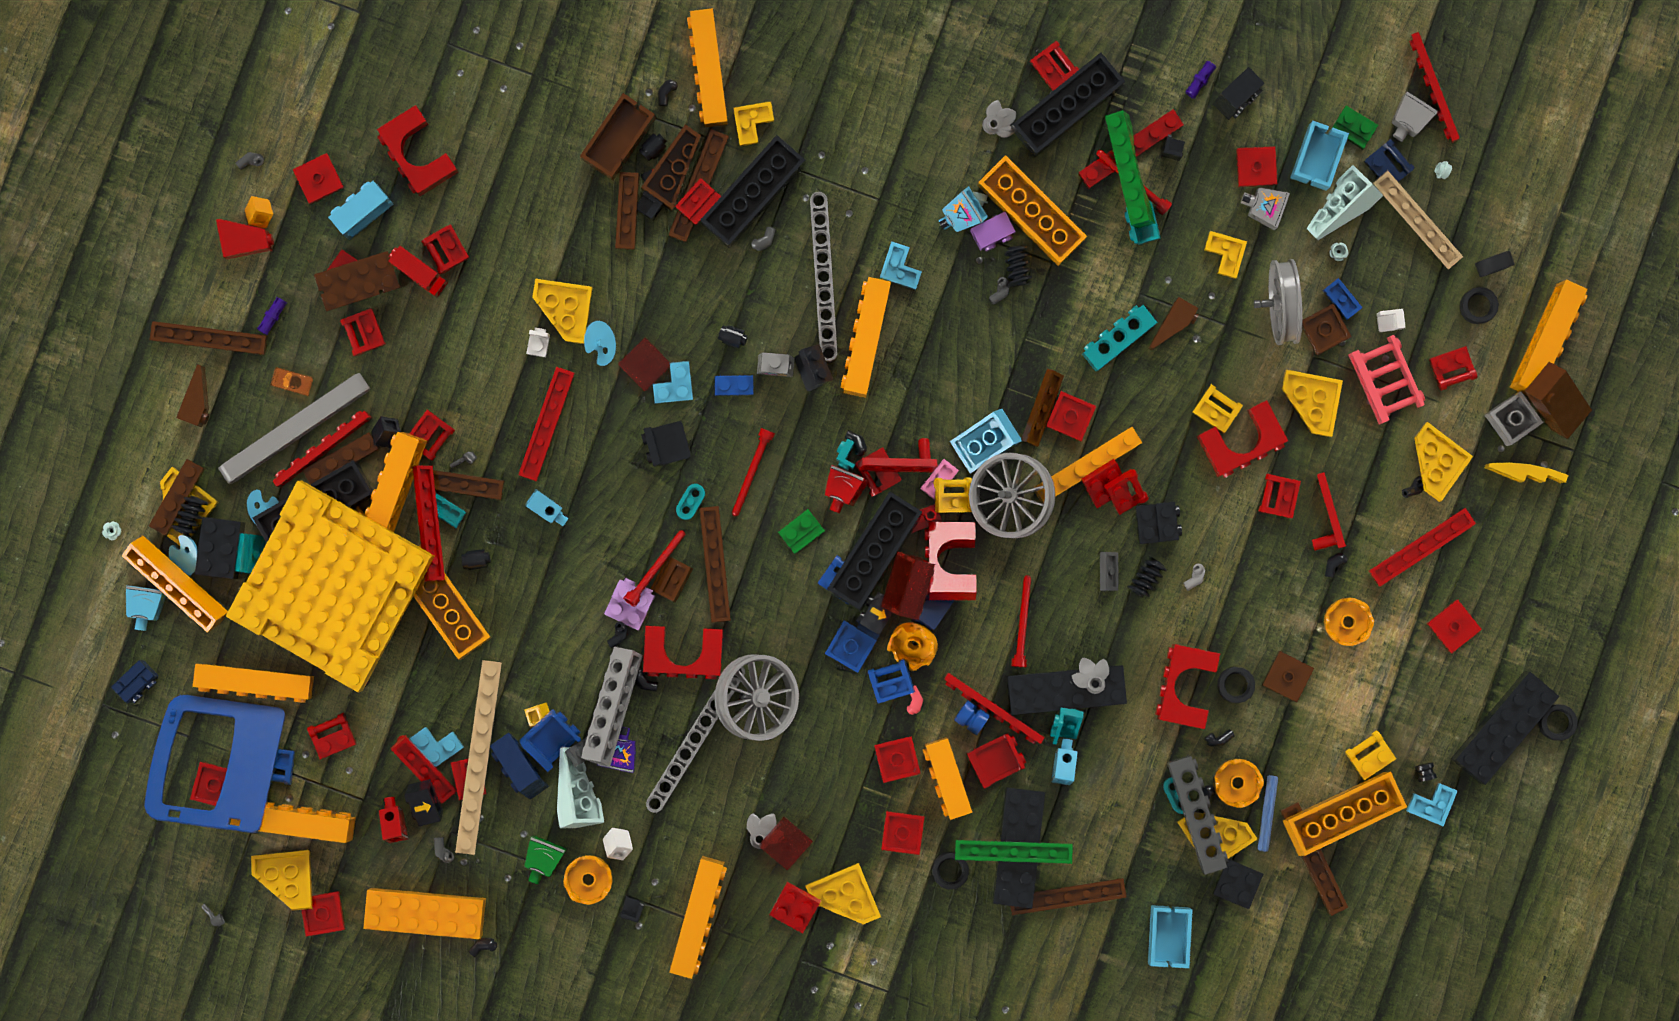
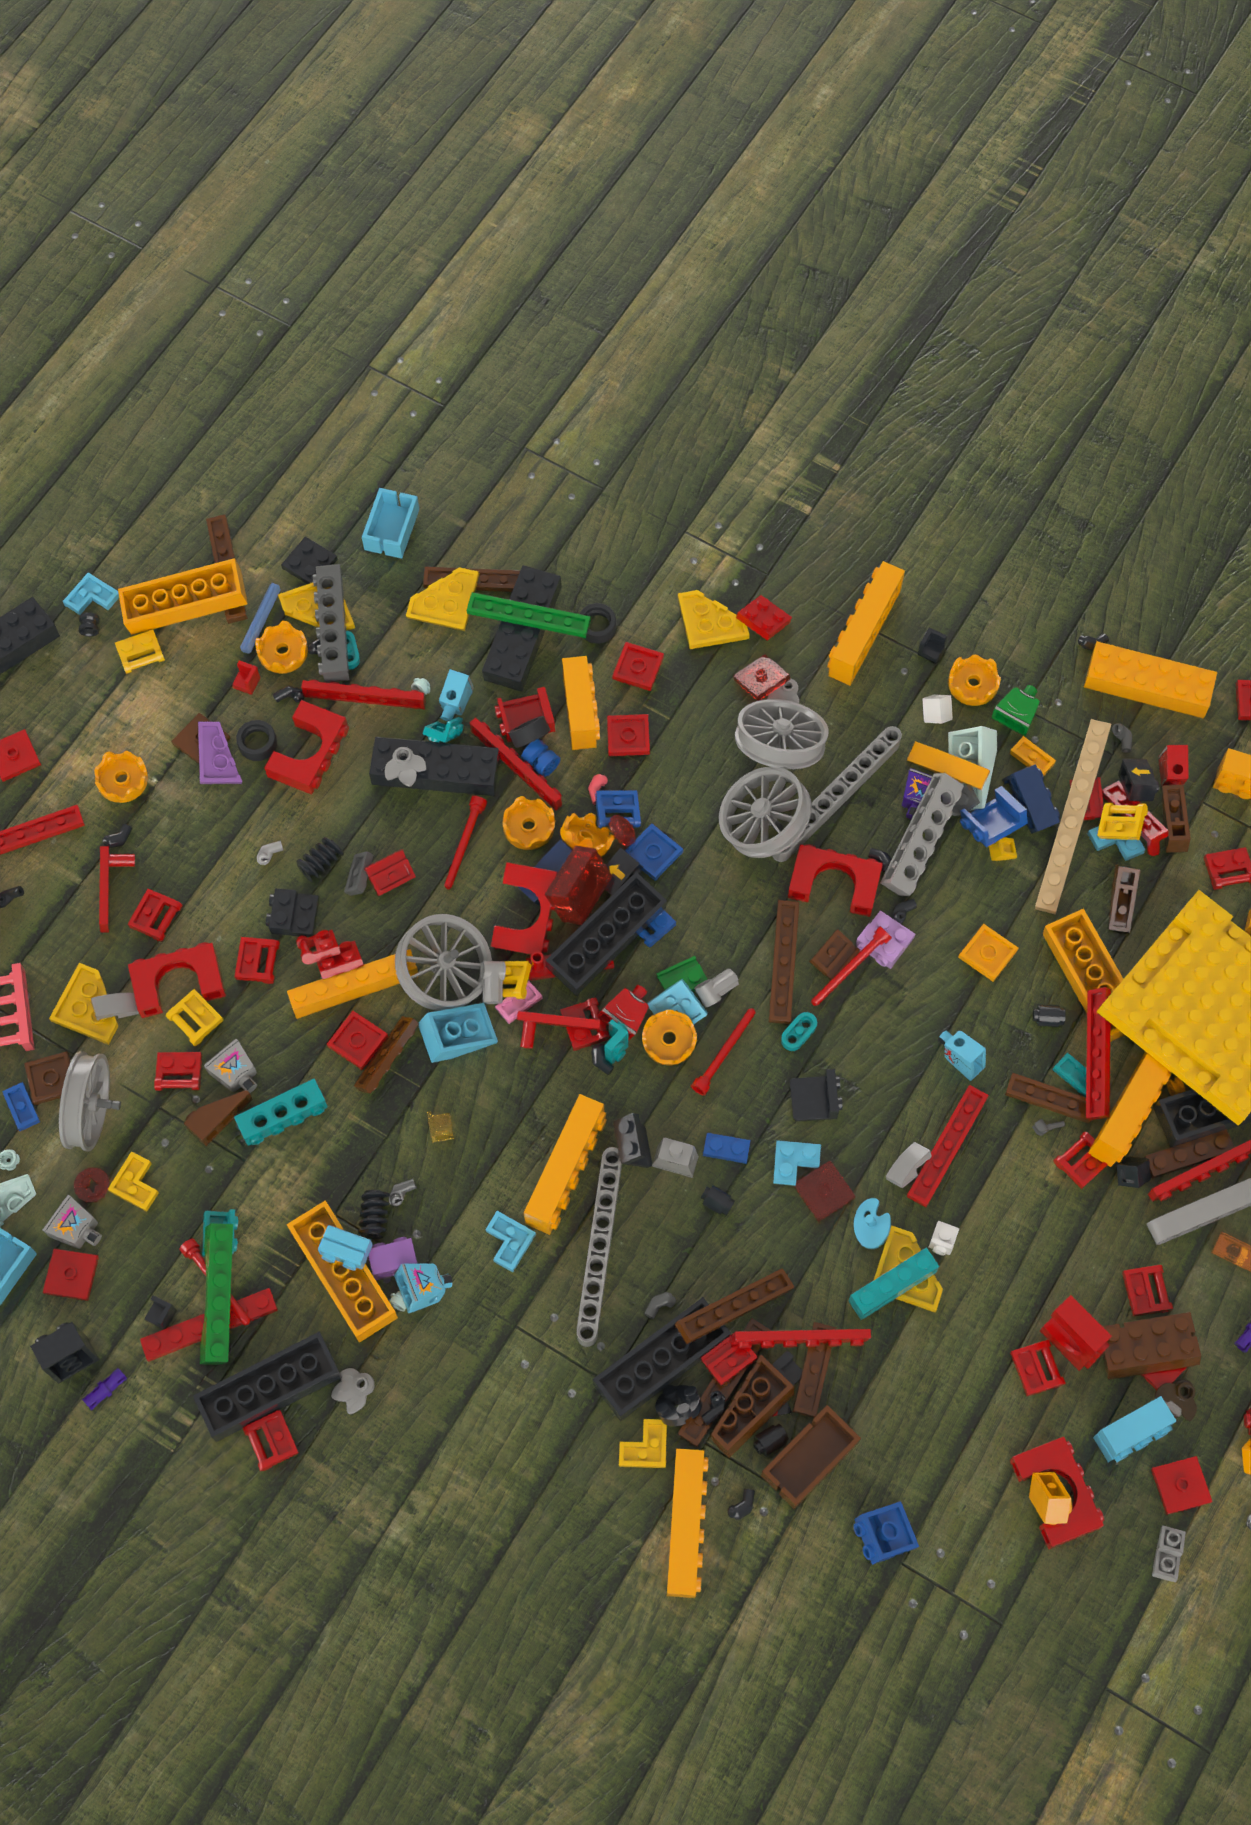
camera: 165 degrees left, 20 degrees down
none -> clear red gear [74,1167,110,1203]
none -> light grey slope [91,993,139,1020]
none -> red plate [154,1052,202,1091]
none -> medium lavender wing [198,722,242,784]
none -> light grey torso [204,1039,257,1093]
none -> red panel [232,660,260,695]
none -> red plate [234,937,280,984]
none -> red plate [302,680,426,710]
none -> medium azure brick [318,1225,373,1271]
none -> red plate [364,849,416,896]
none -> yellow plate [406,567,480,631]
none -> light aqua plate [411,678,430,695]
none -> clear yellow panel [427,1111,454,1143]
none -> light grey piece [480,961,506,1004]
none -> light orange plate [502,796,555,850]
none -> black tyre [509,716,550,748]
none -> clear red gear [608,815,636,846]
none -> light orange plate [642,1010,697,1065]
none -> medium azure plate [647,979,708,1024]
none -> black plate [655,1385,702,1426]
none -> reddish brown plate [675,1268,794,1344]
none -> light grey piece [694,969,739,1007]
none -> black arm [701,1390,726,1426]
none -> red plate [731,1329,871,1348]
none -> light grey wheel [735,699,829,769]
none -> teal brick [849,1247,939,1320]
none -> blue plate [854,1501,919,1565]
none -> light grey slope [886,1142,932,1188]
none -> light orange slope [907,741,990,790]
none -> light orange plate [958,924,1019,982]
none -> light orange plate [1009,736,1056,777]
none -> light orange brick [1029,1472,1072,1525]
none -> yellow plate [1097,803,1148,840]
none -> reddish brown slope [1108,865,1140,932]
none -> light grey slope [1152,1525,1186,1582]
none -> dark brown plate [1154,1380,1197,1421]
none -> reddish brown slope [1162,785,1191,853]

